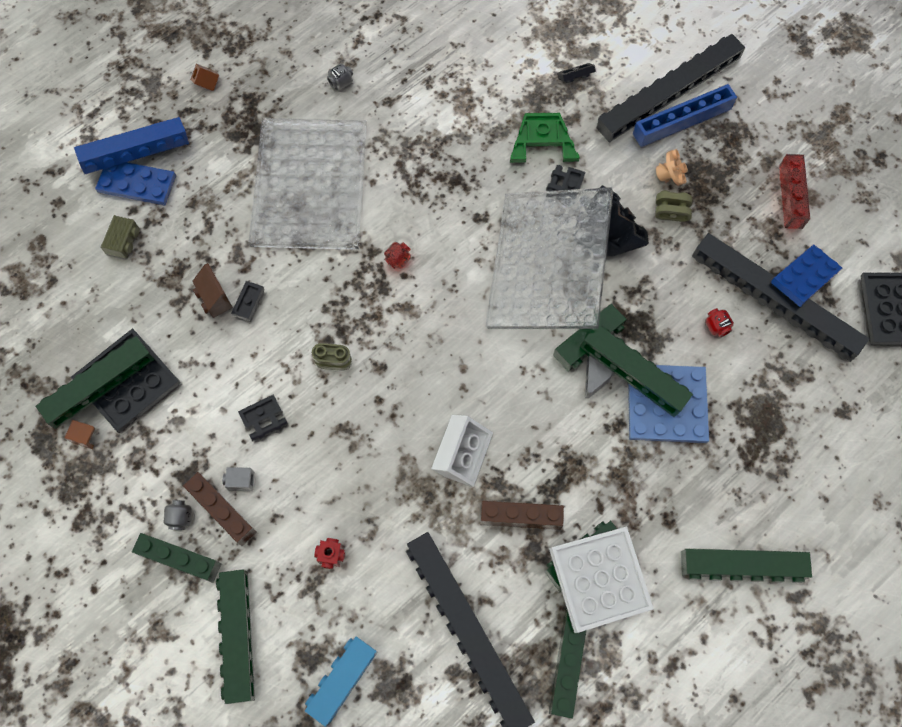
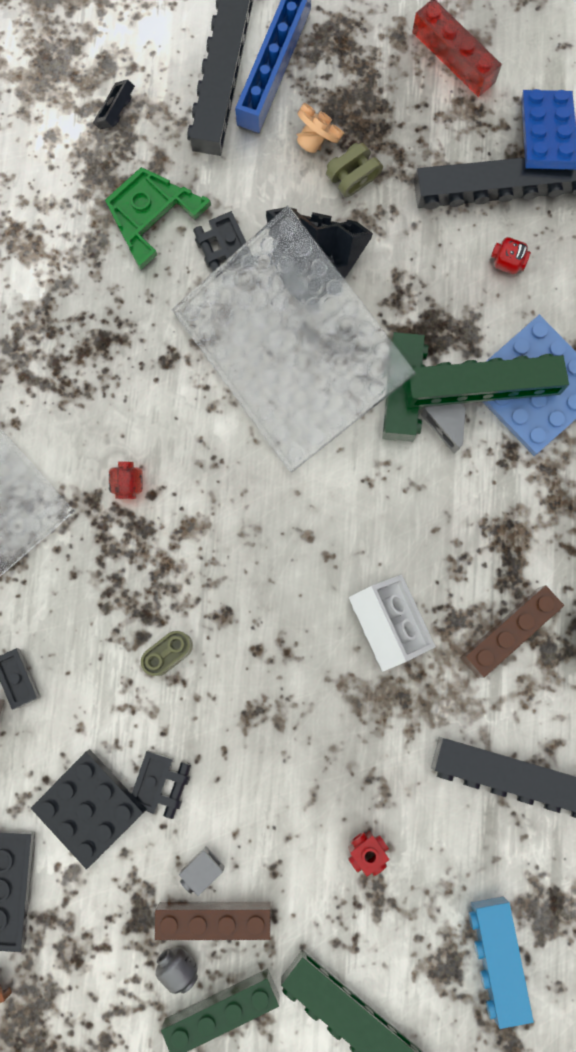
camera: 45 degrees left, 10 degrees up
none -> black plate [31,749,146,870]

